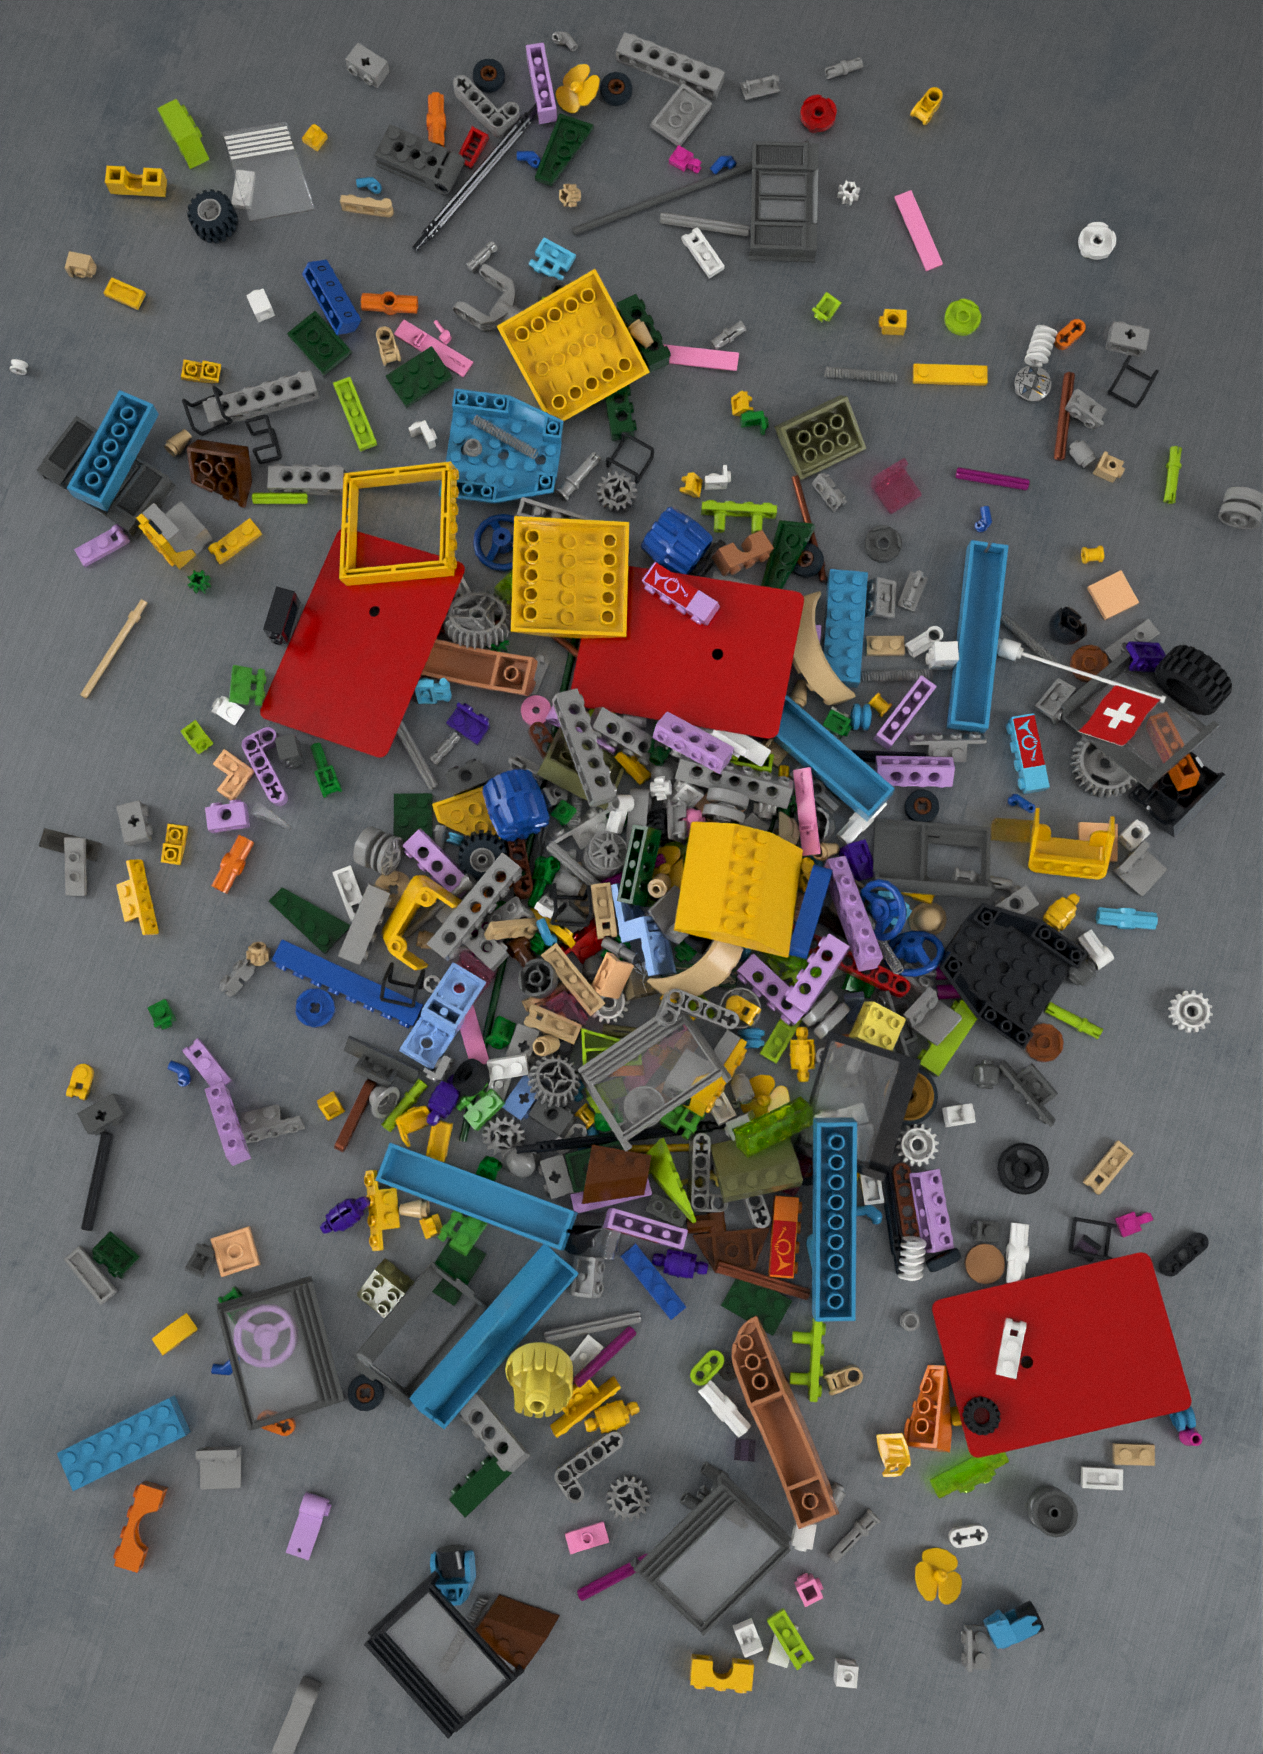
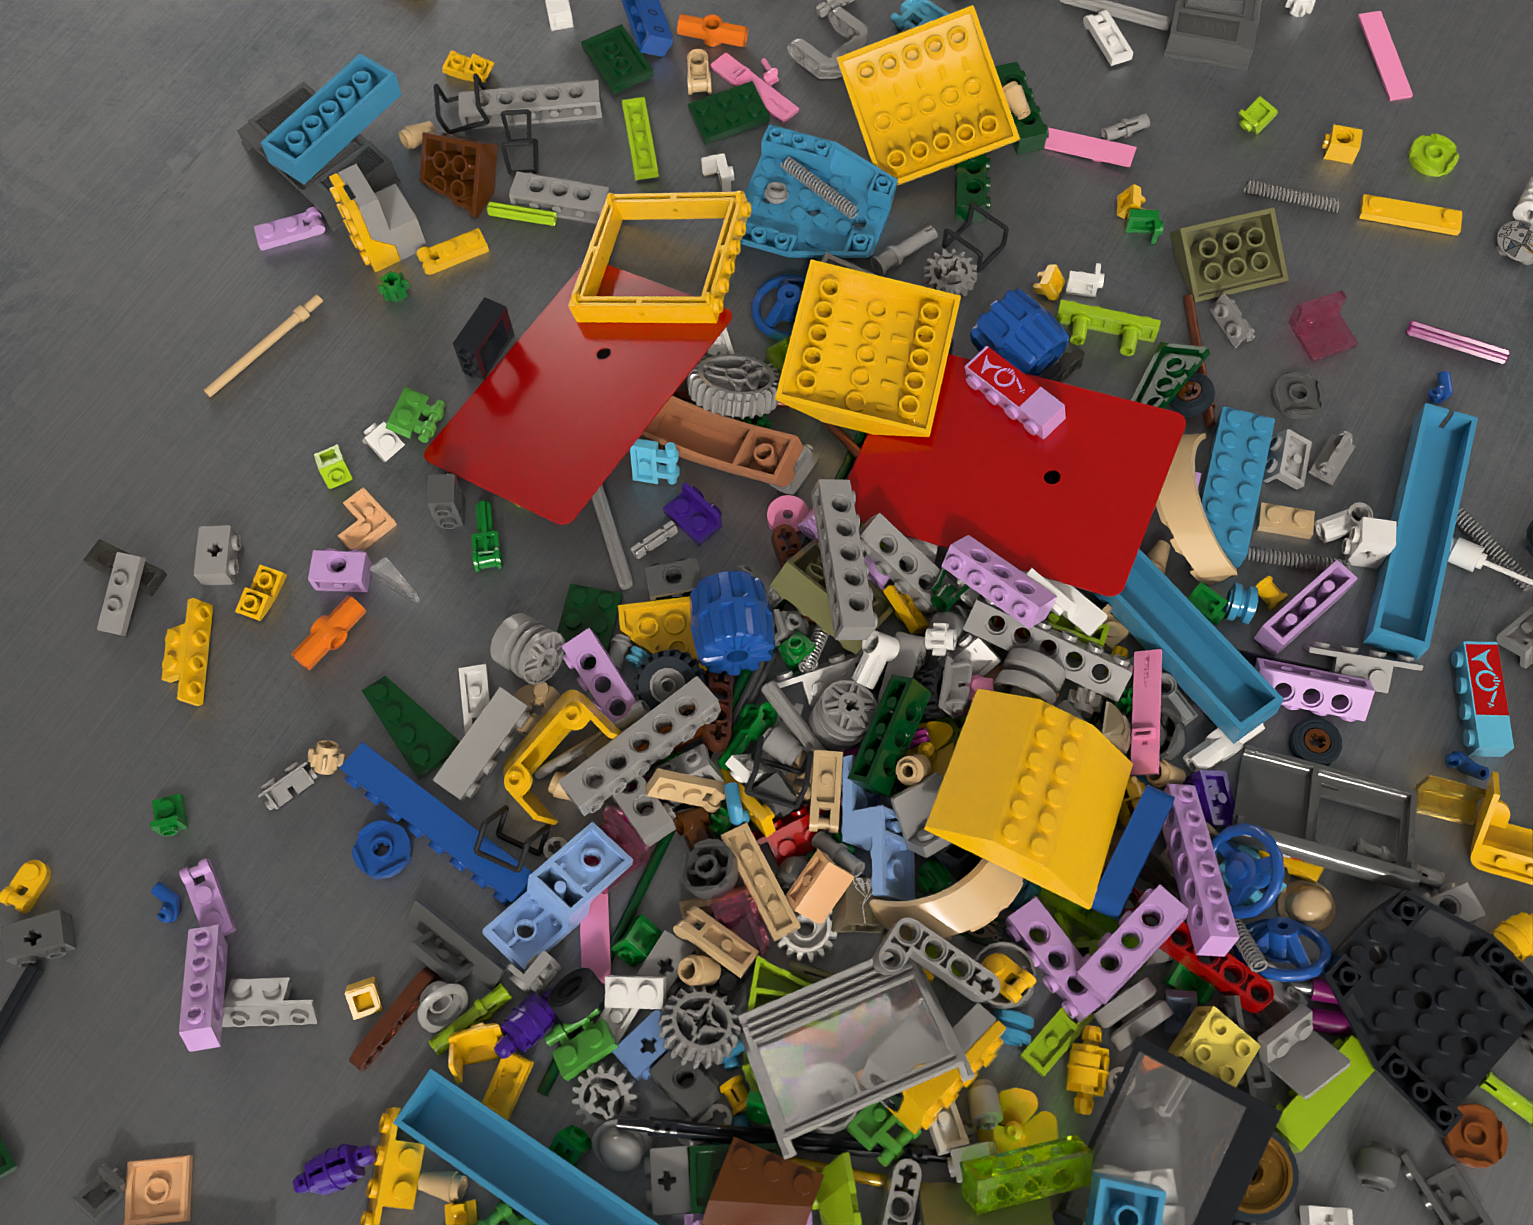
camera: 20 degrees right, 15 degrees down
white bush [9,359,28,375] -> none
lavender beam [242,727,288,806] -> none
nougat arch [712,530,774,577] -> none

